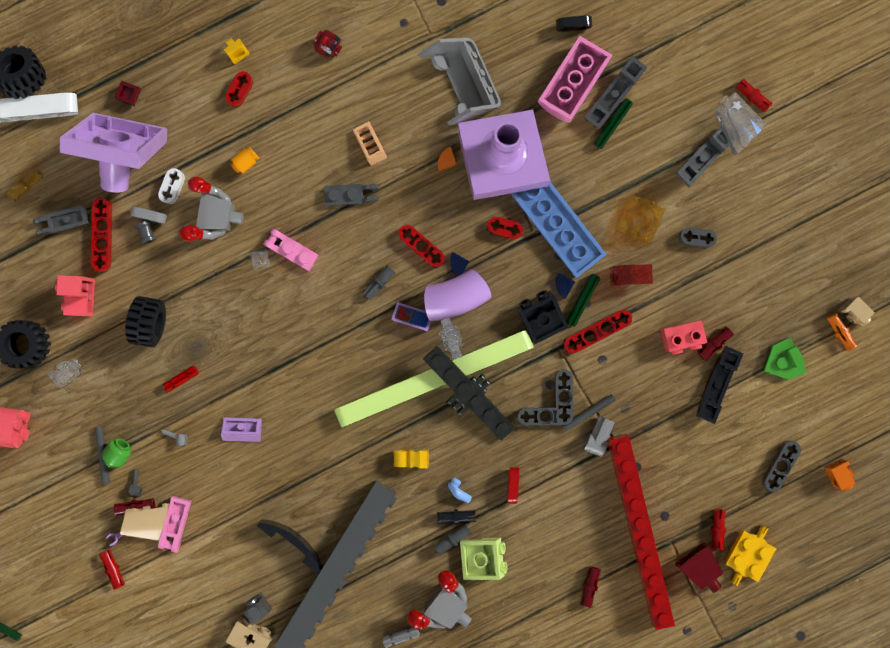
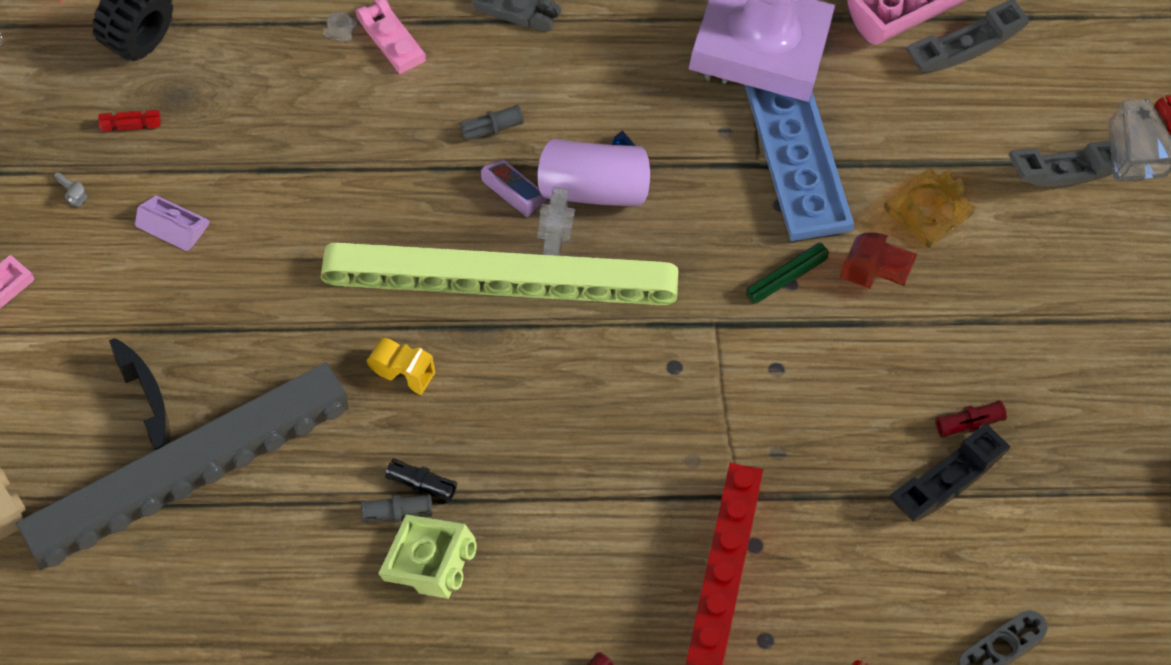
camera: 20 degrees right, 30 degrees down
flat silver brick [243,593,272,625] -> none
light grey axle [382,627,420,648] -> none
red beam [399,225,445,268] -> none
light grey torso [408,570,472,629] -> none
pearl dark grey hinge [423,345,515,441] -> none
orange tile [438,147,457,171] -> none
light blue arm [448,477,472,504] -> none
red beam [487,217,523,240] -> none
red beam [507,467,519,504] -> none
black plate [516,290,568,344] -> none
dark grey beam [517,369,573,425] -> none
clear blue tile [555,273,575,299] -> none
red beam [563,310,632,353] -> none
dark grey bar [564,394,616,431] -> none
light grey piece [583,416,615,457] -> none
dark green axle [594,98,633,149] -> none
coral brick [660,320,707,355] -> none
dark grey beam [679,228,717,248] -> none
bright green plate [762,337,807,380] -> none

